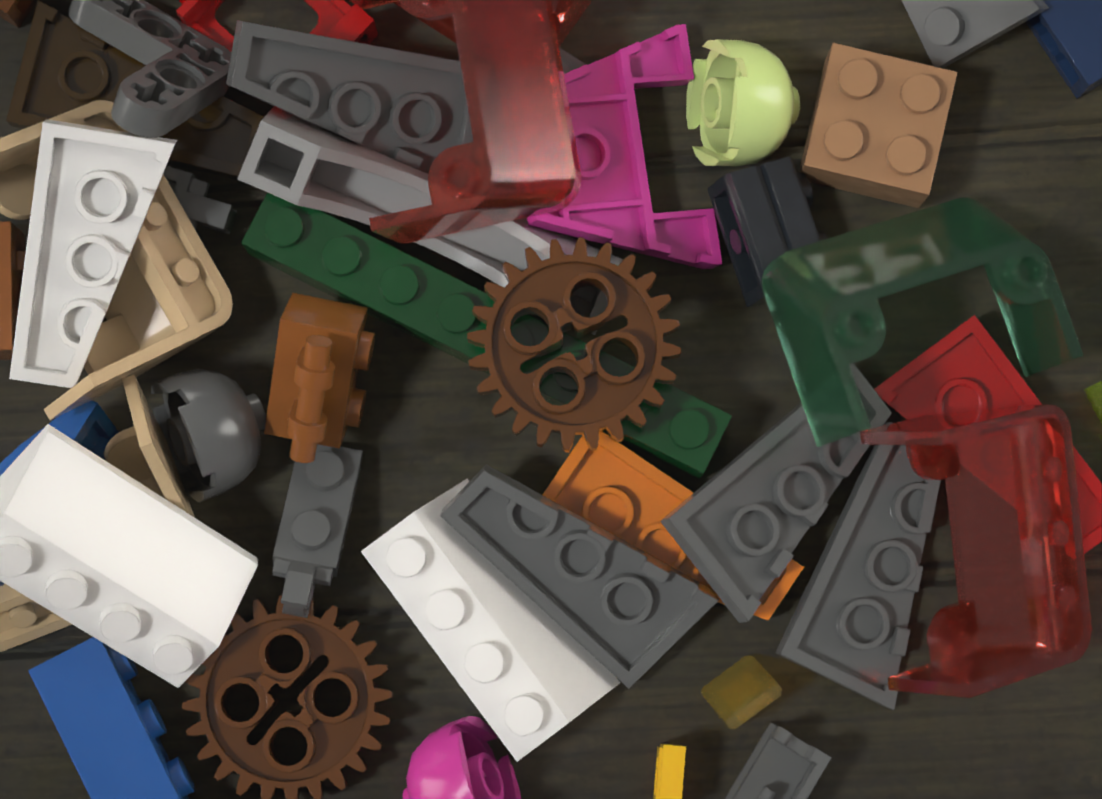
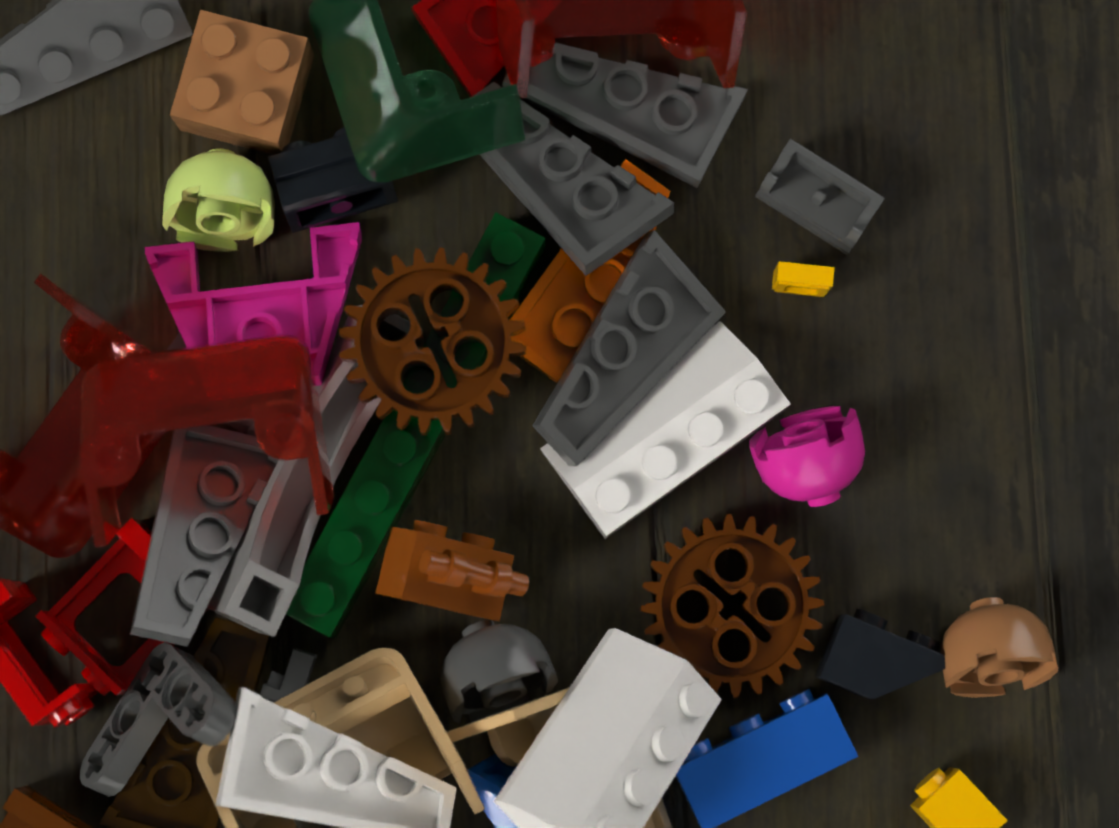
camera: 90 degrees left, 0 degrees up
dark grey hinge [272,444,363,618] -> none
clear yellow slope [701,655,782,730] -> none

